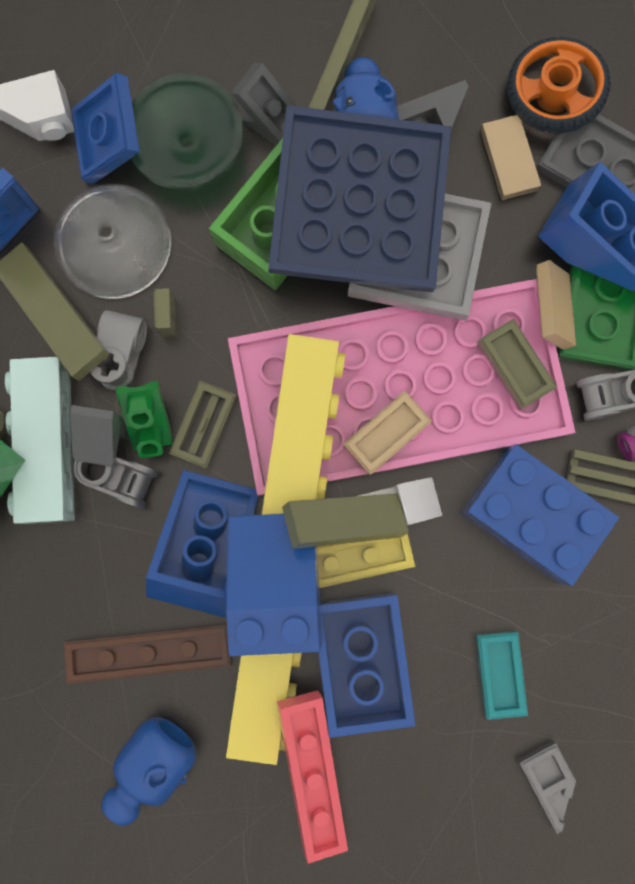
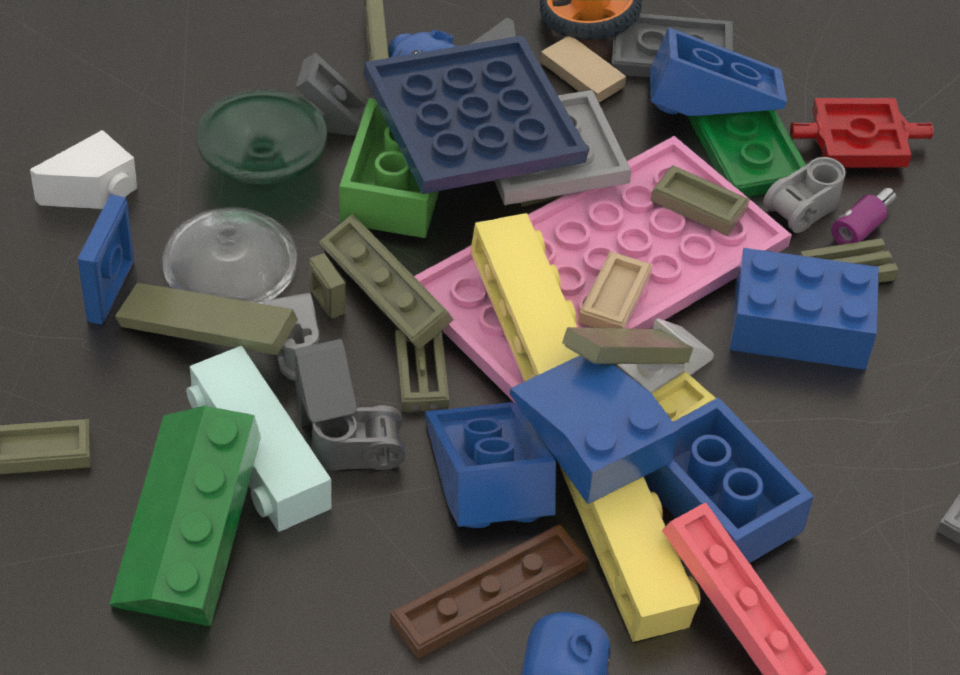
camera: 30 degrees left, 35 degrees down
blue tile [71,73,140,184] -> none
green hips [116,381,173,458] -> none
teal tile [475,631,528,720] -> none
tan tile [536,260,576,350] -> none
none -> olive tile [319,214,454,350]

